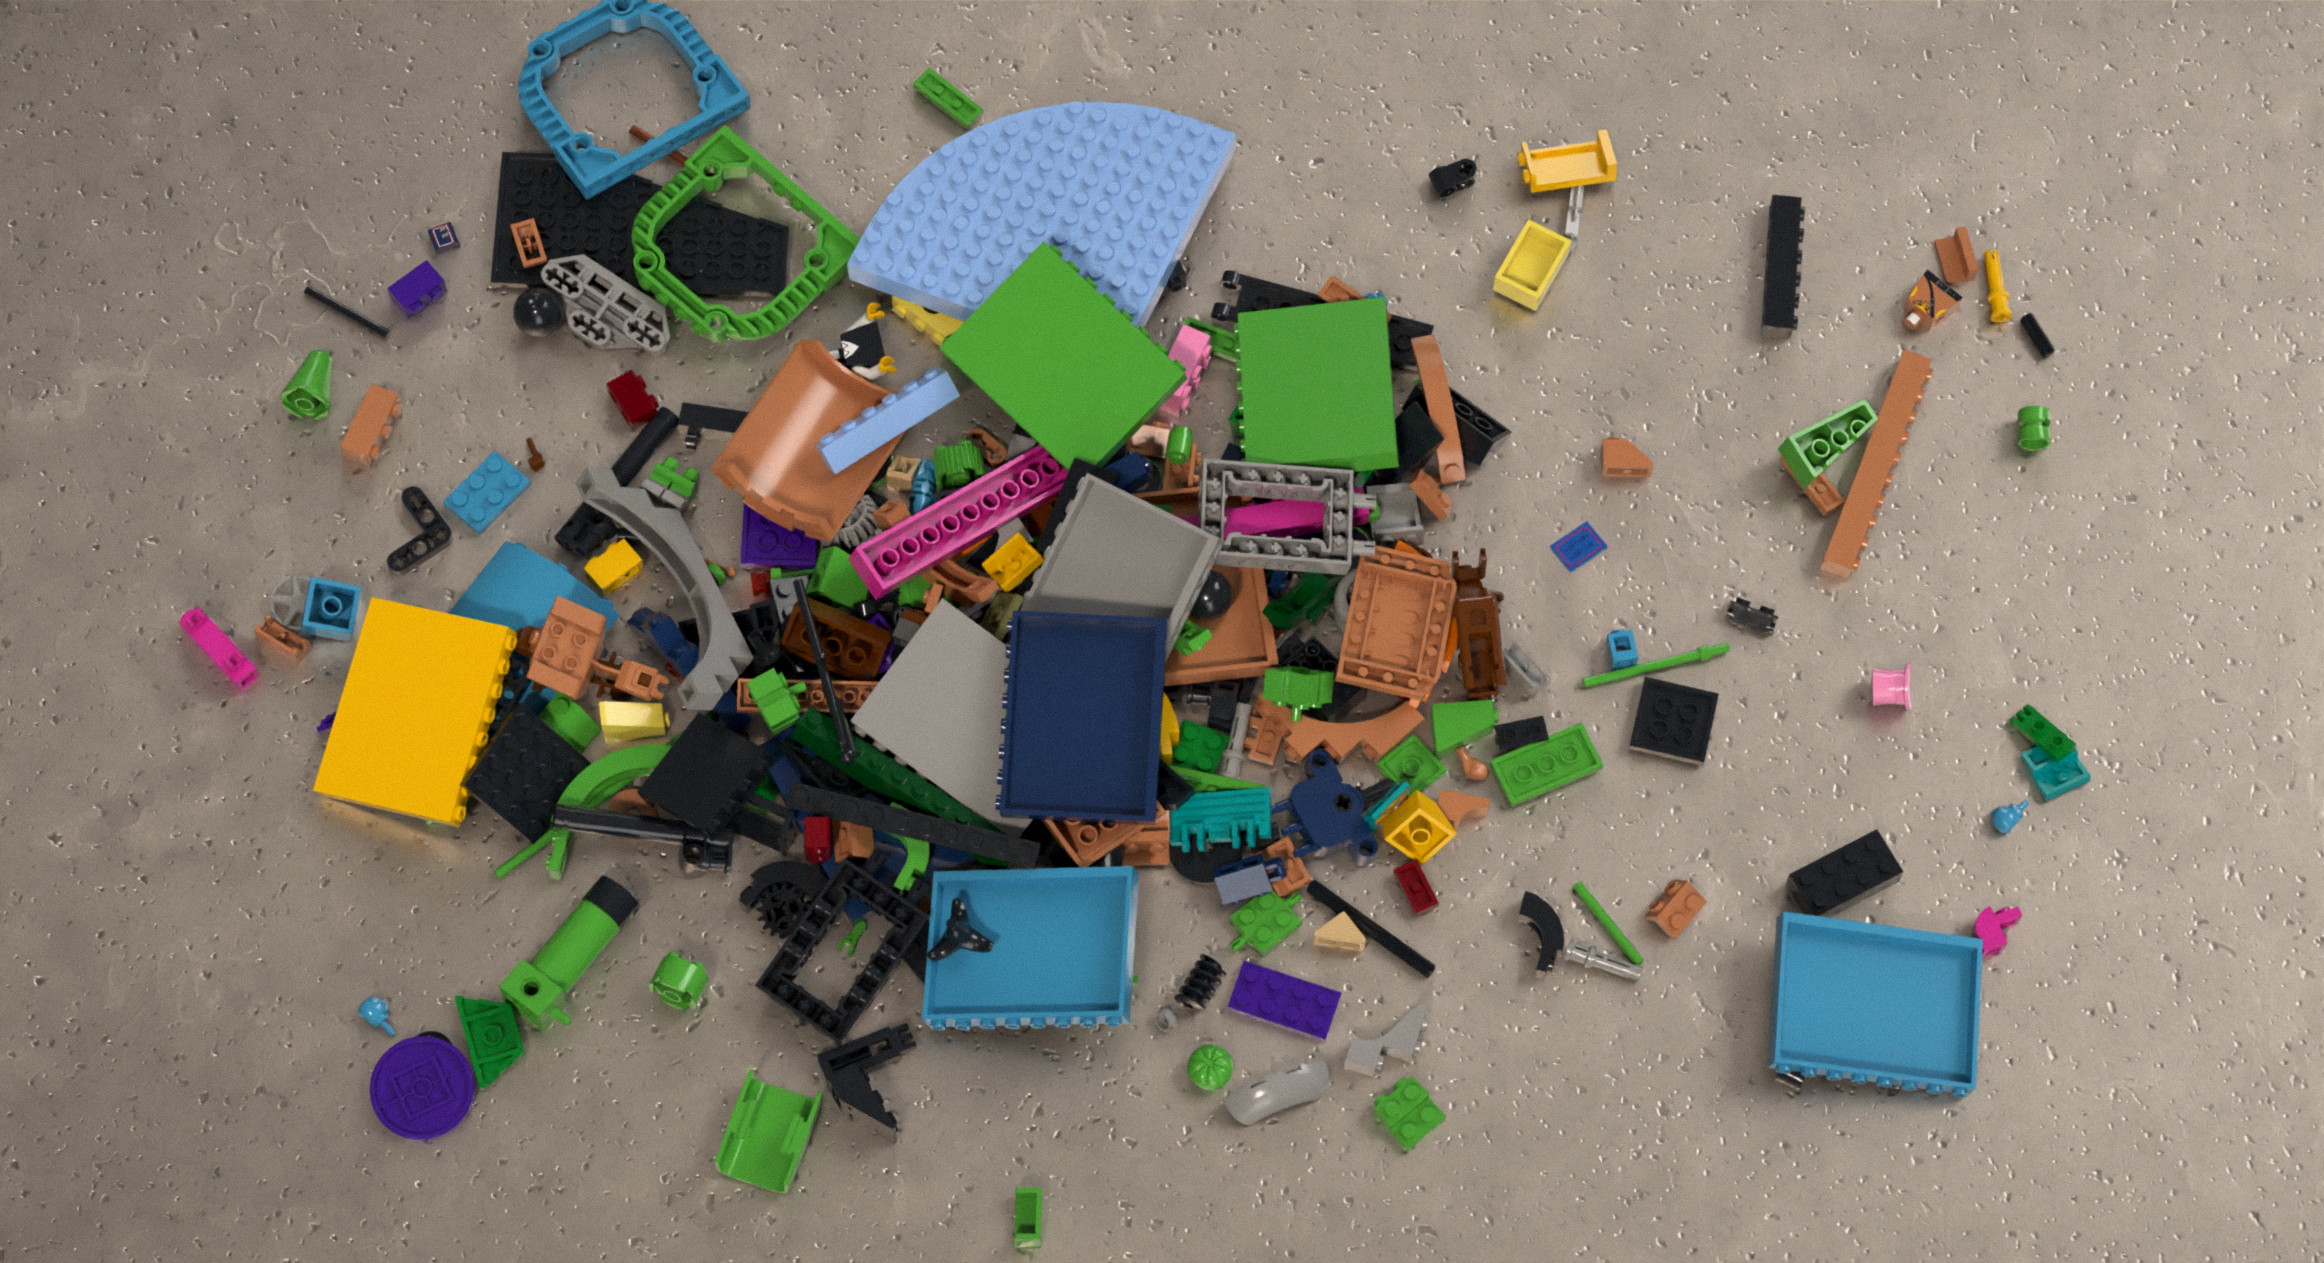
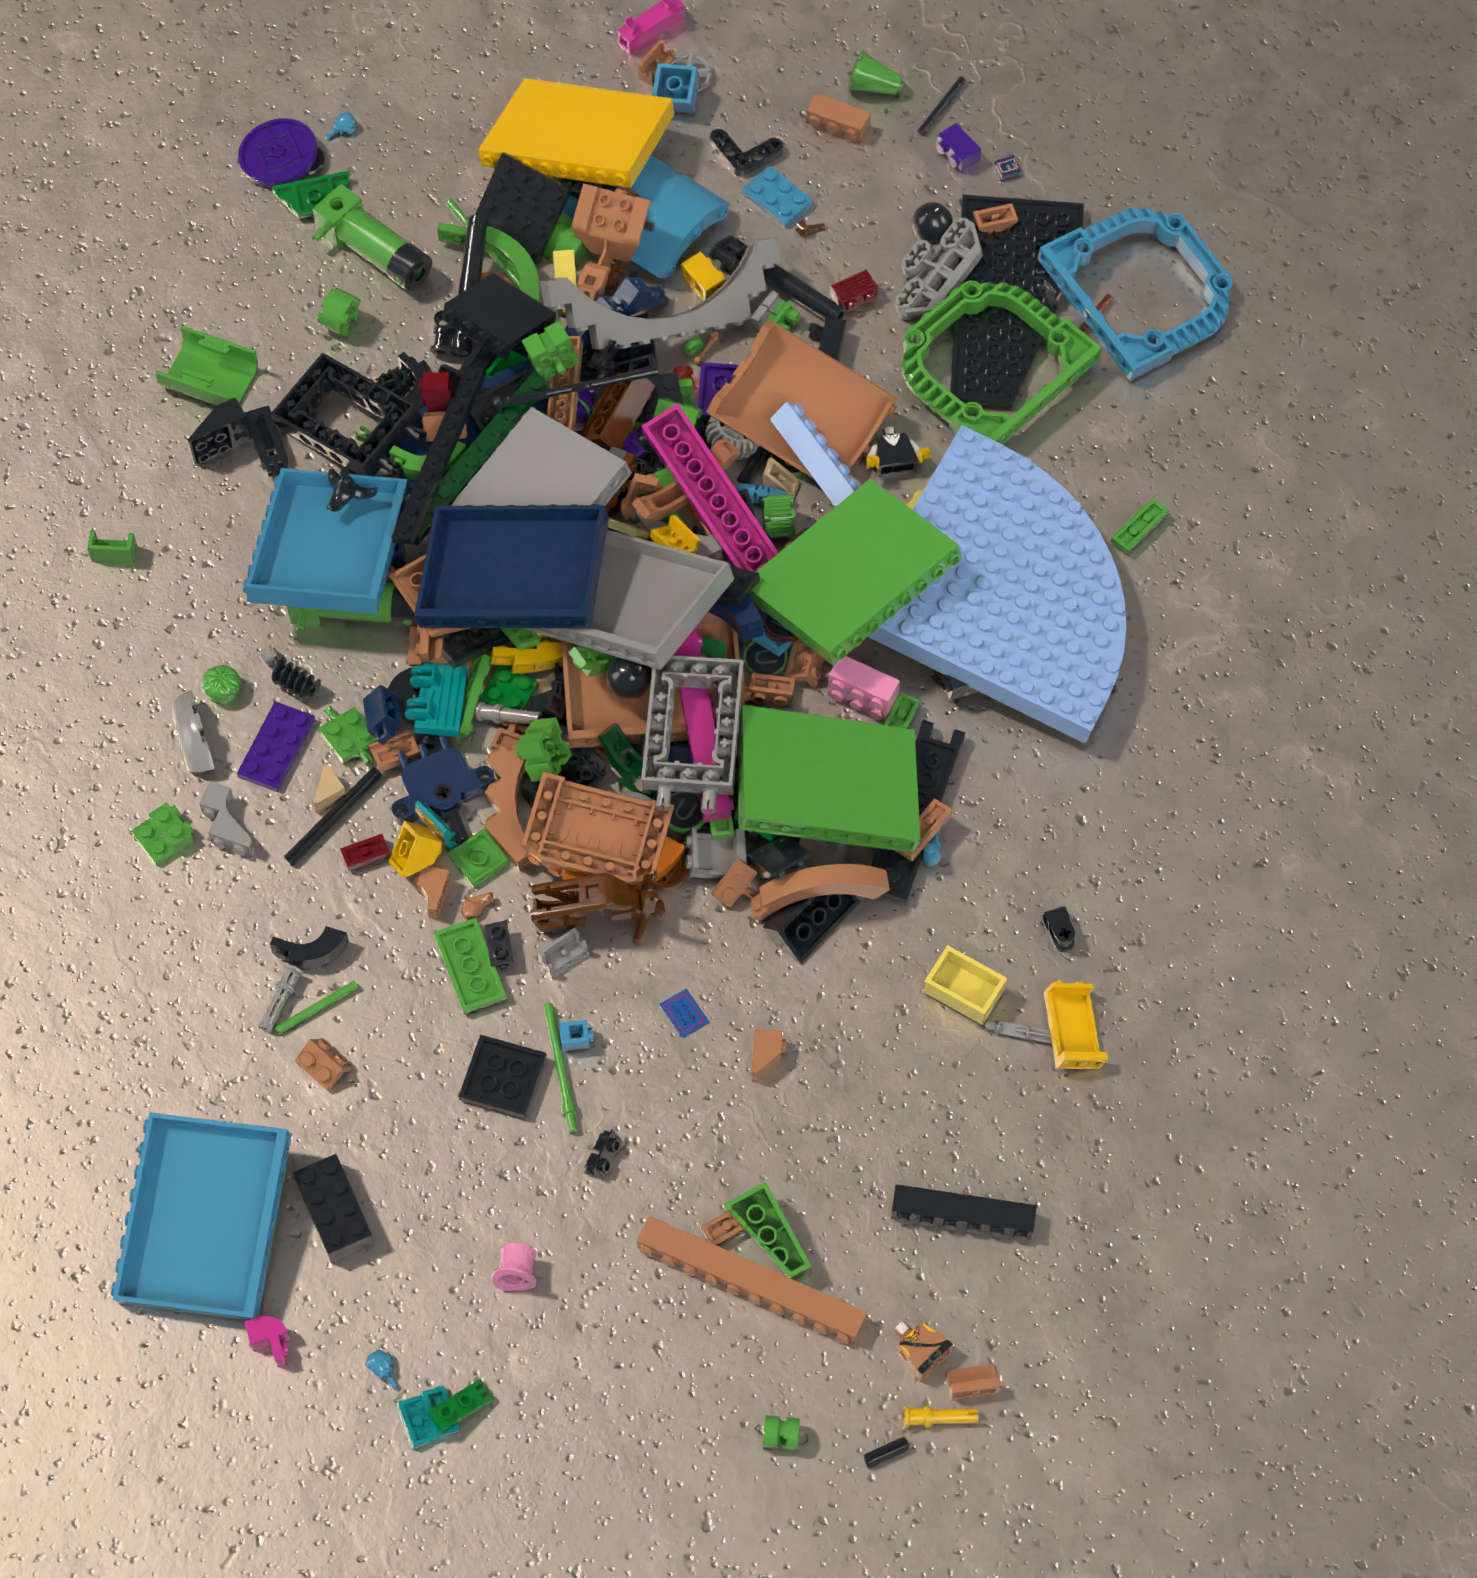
camera: 95 degrees right, 5 degrees down
bright green brick [1165,426,1193,465] -> none
bright green slope [1430,700,1499,760] -> none

